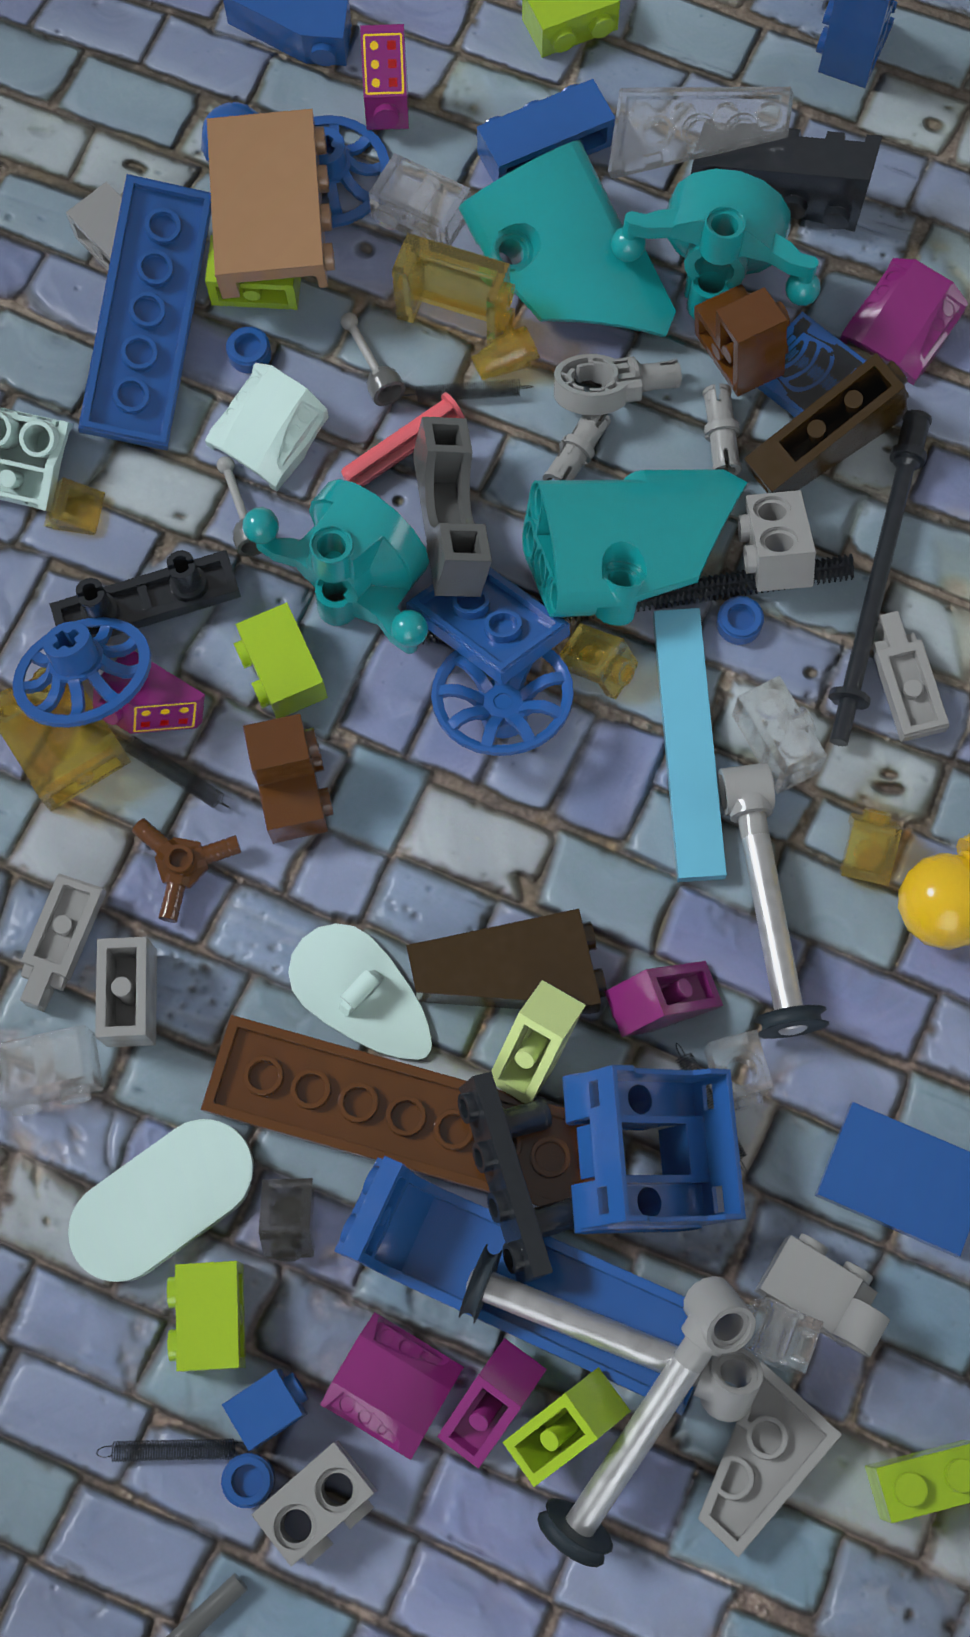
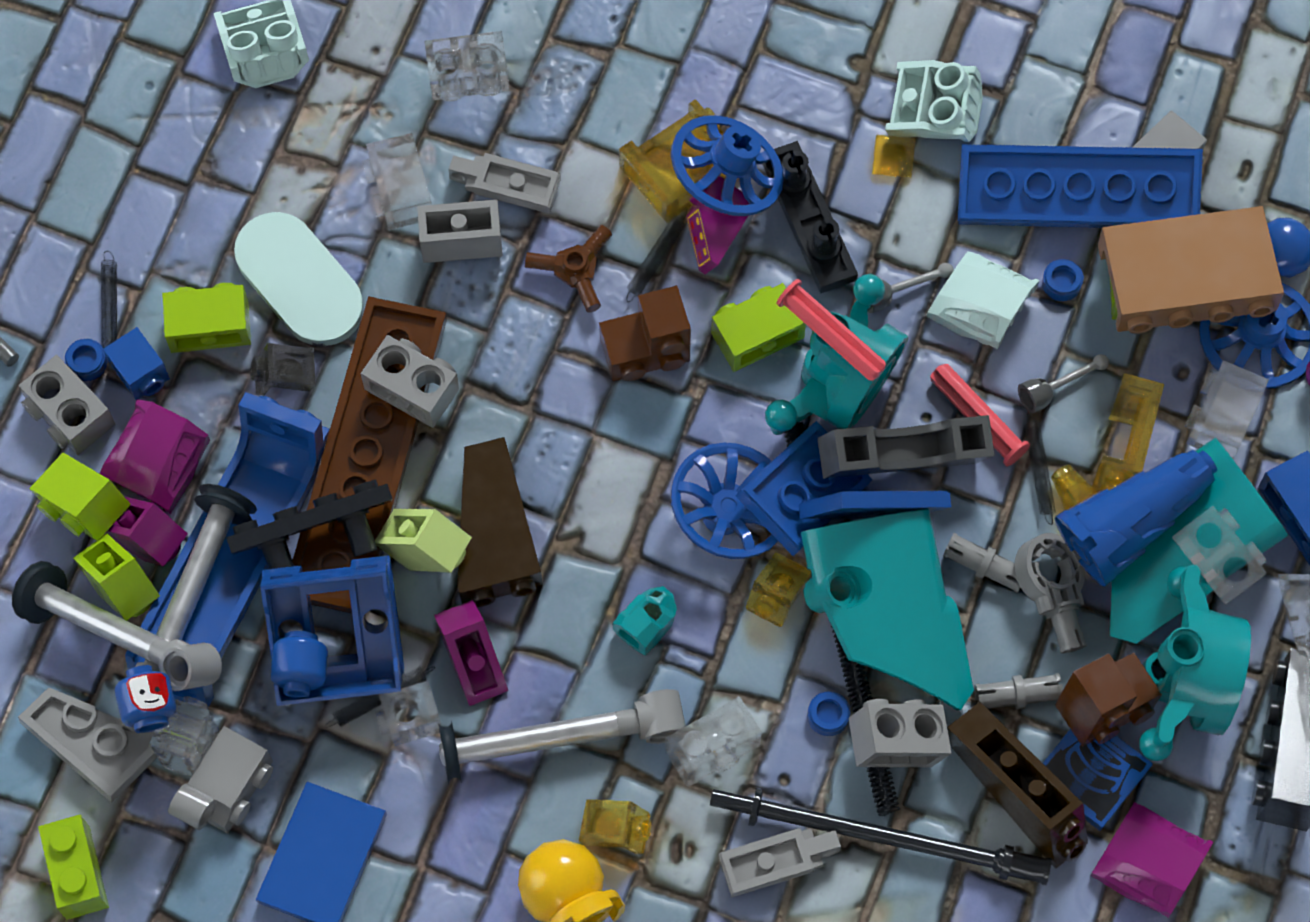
camera: 85 degrees right, 5 degrees down
light aqua shield [288,923,432,1061] -> none
medium azure tile [653,608,727,882] -> none
none -> lime brick [29,453,131,541]
none -> head [114,665,176,733]
none -> blue head [270,631,328,698]
none -> light grey brick [361,335,459,428]
none -> teal rock [612,586,677,656]
none -> coral axle [776,279,886,381]
none -> blue tile [799,491,951,519]
none -> blue cone [1054,449,1218,587]
none -> clear brick [1172,506,1267,605]

